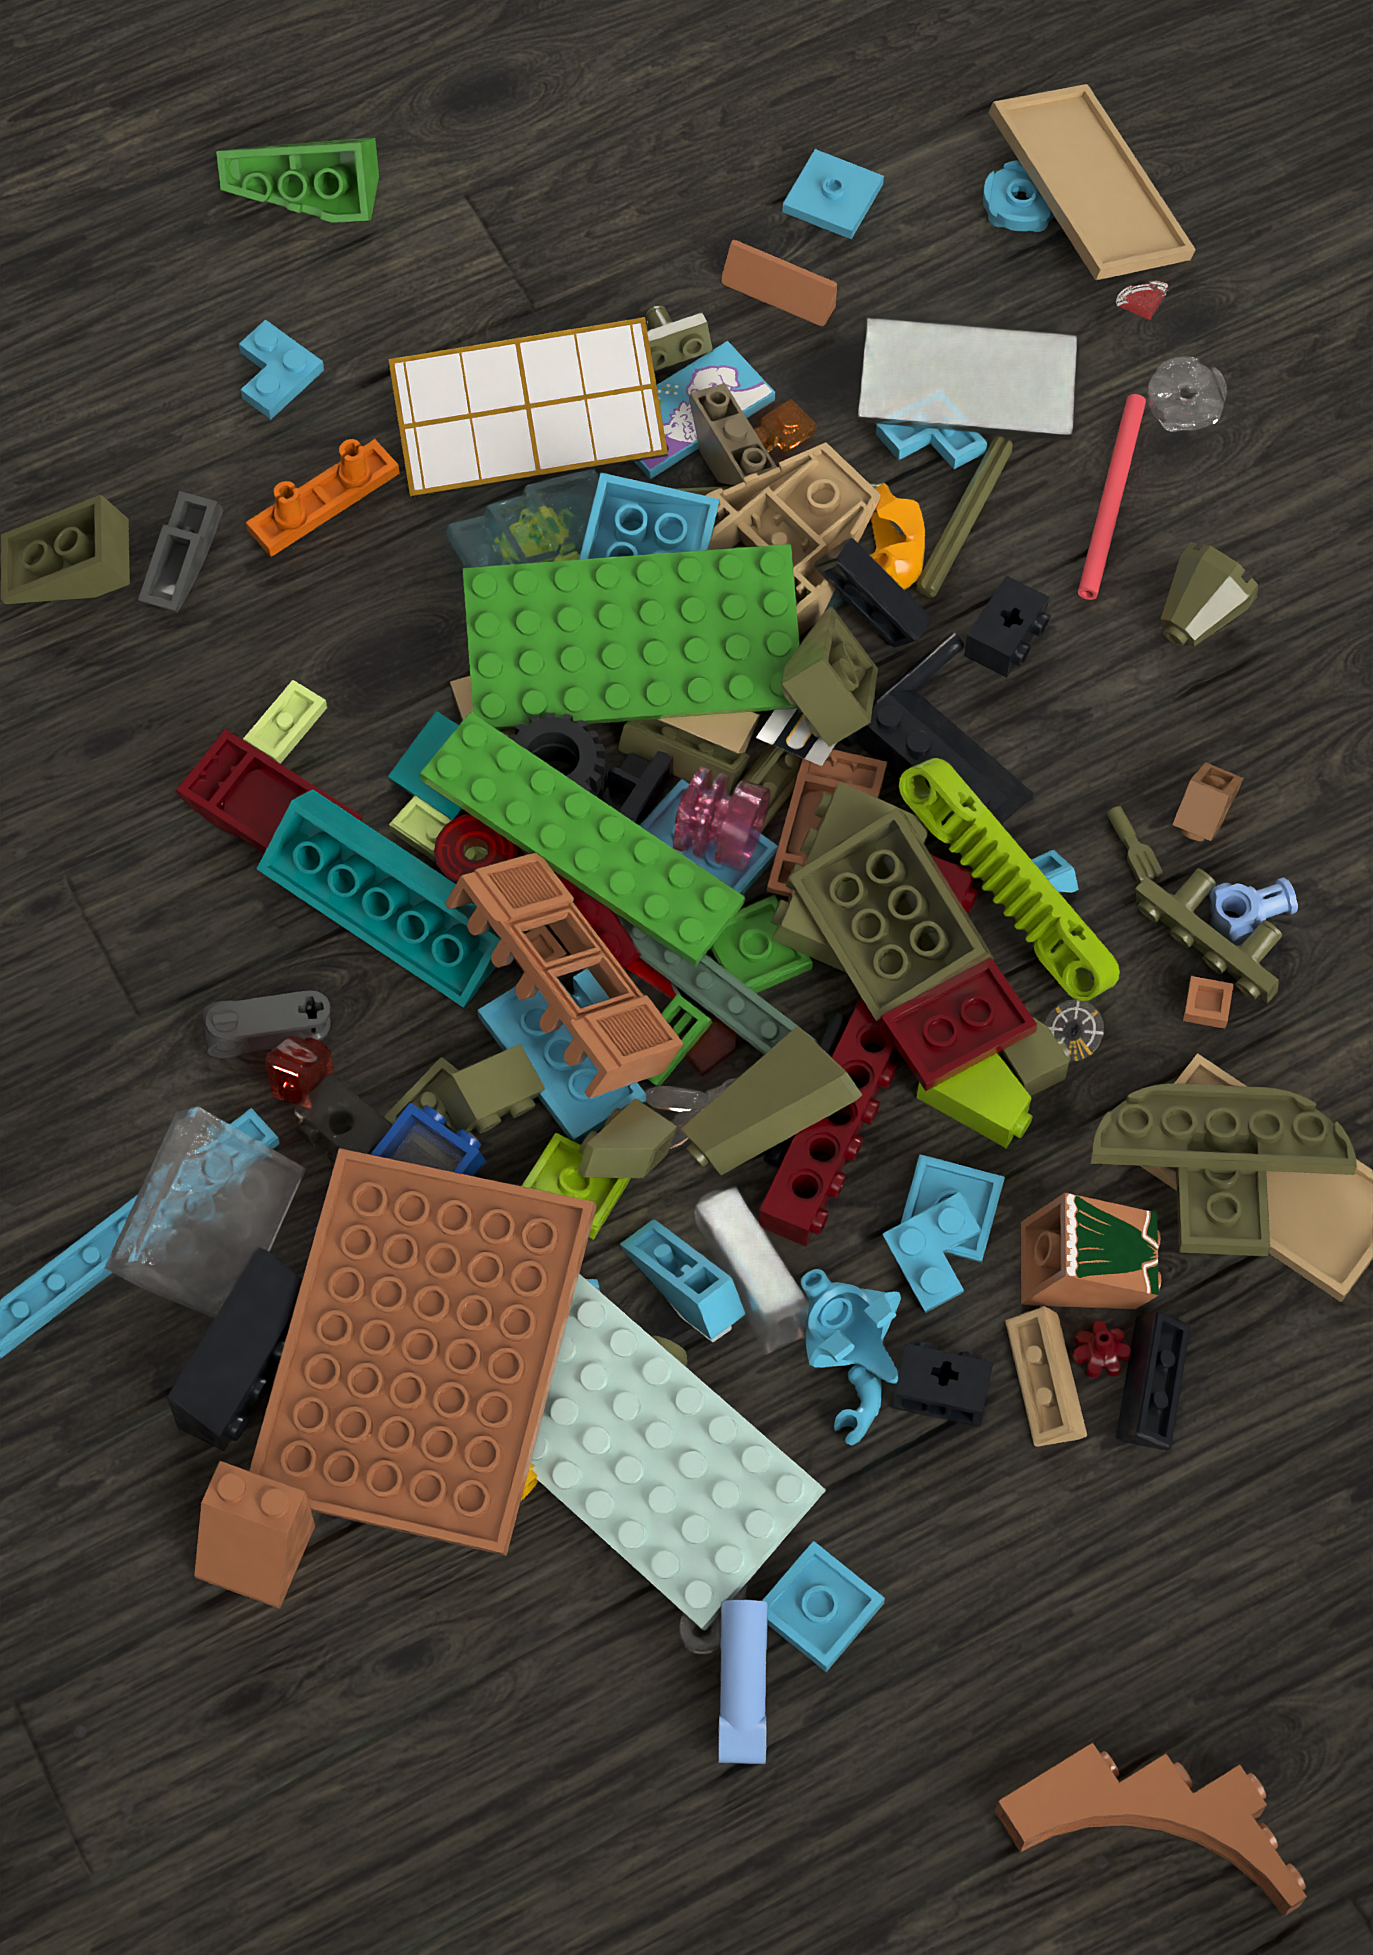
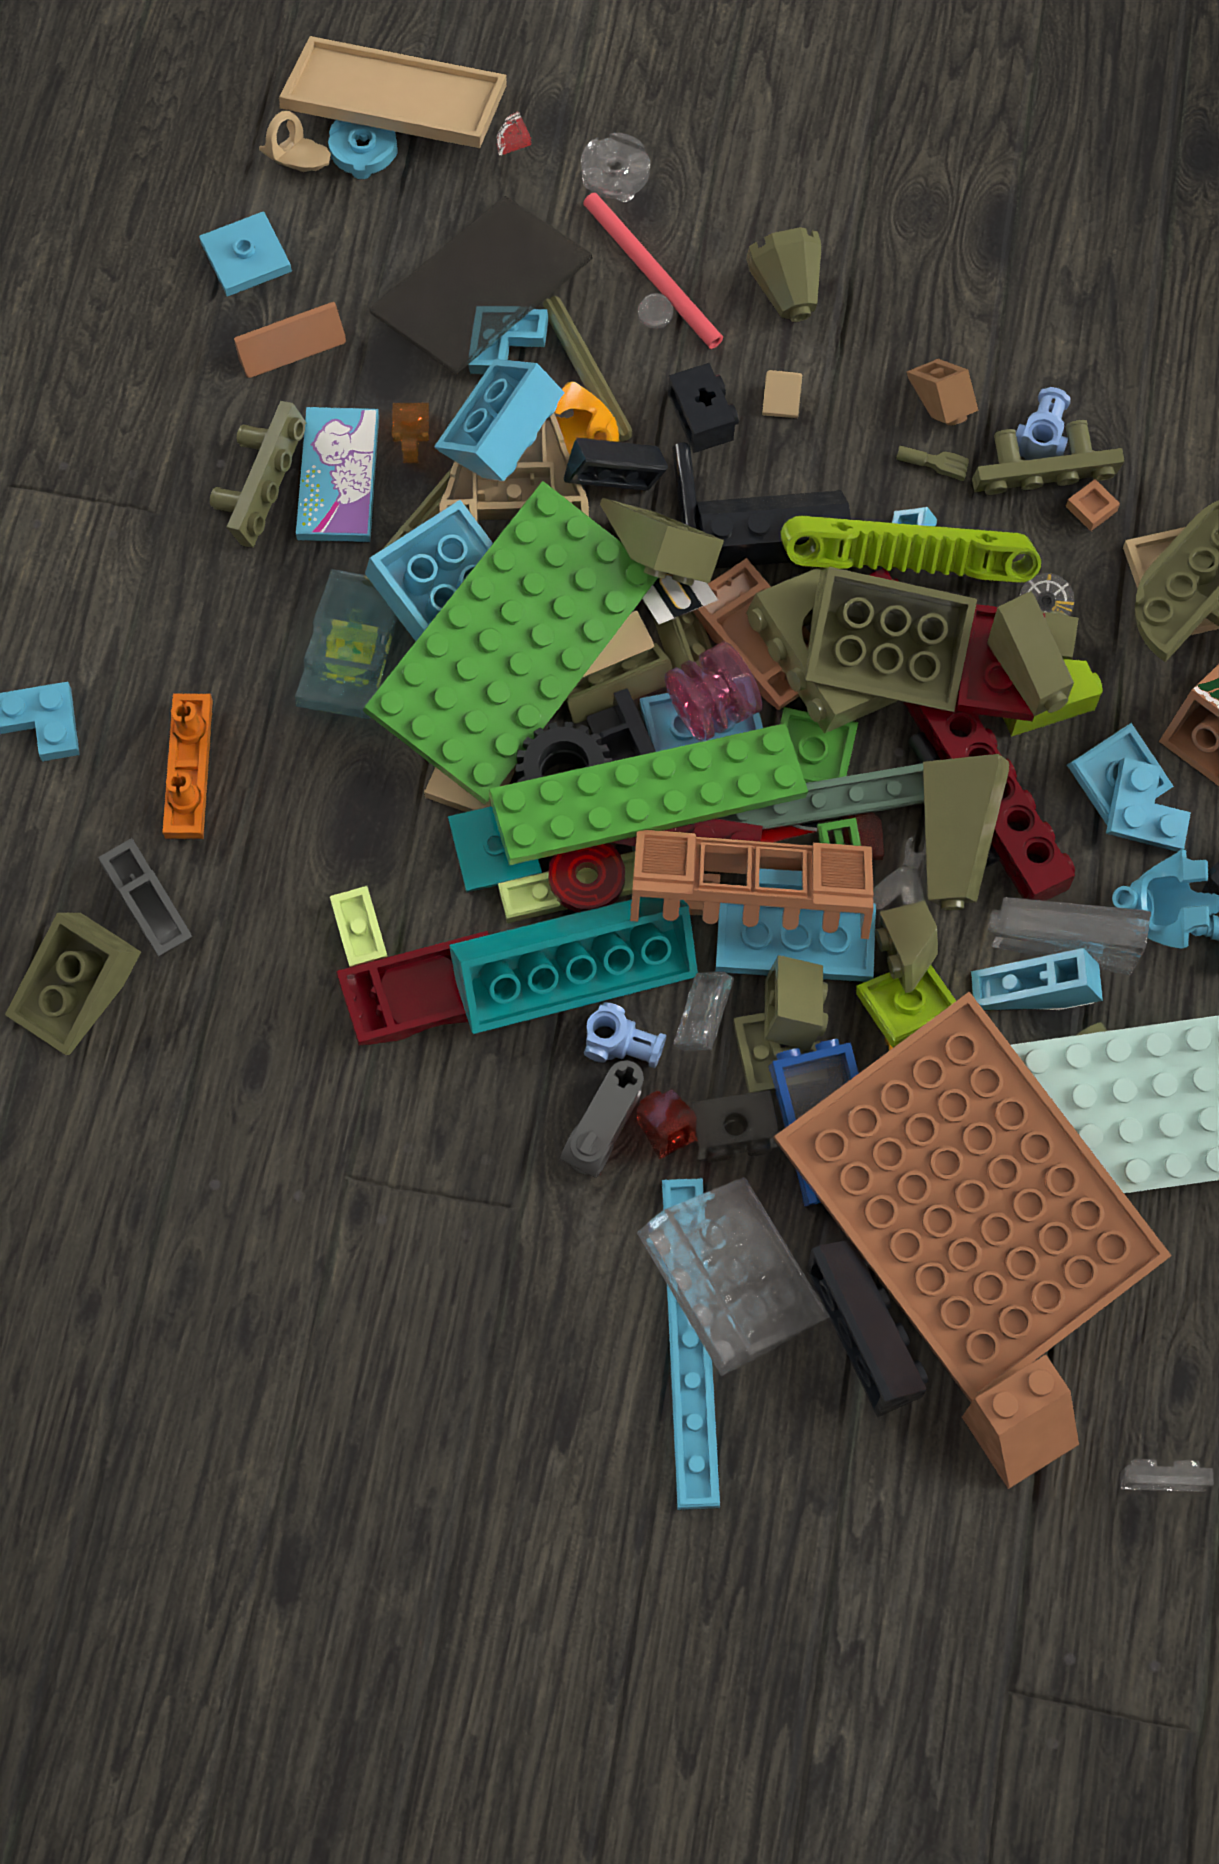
camera: 50 degrees left, 5 degrees up
white piece [388,317,669,498] -> none
dark tan slope [689,383,777,486] -> none
none -> tan piece [259,111,331,172]
none -> medium azure slope [434,359,565,481]
none -> light blue connector [584,1002,666,1069]
none -> clear plate [638,293,673,328]
none -> clear plate [673,972,734,1051]
none -> tan slope [762,370,802,418]
none -> olive slope [987,591,1074,716]
none -> clear plate [1120,1459,1214,1492]

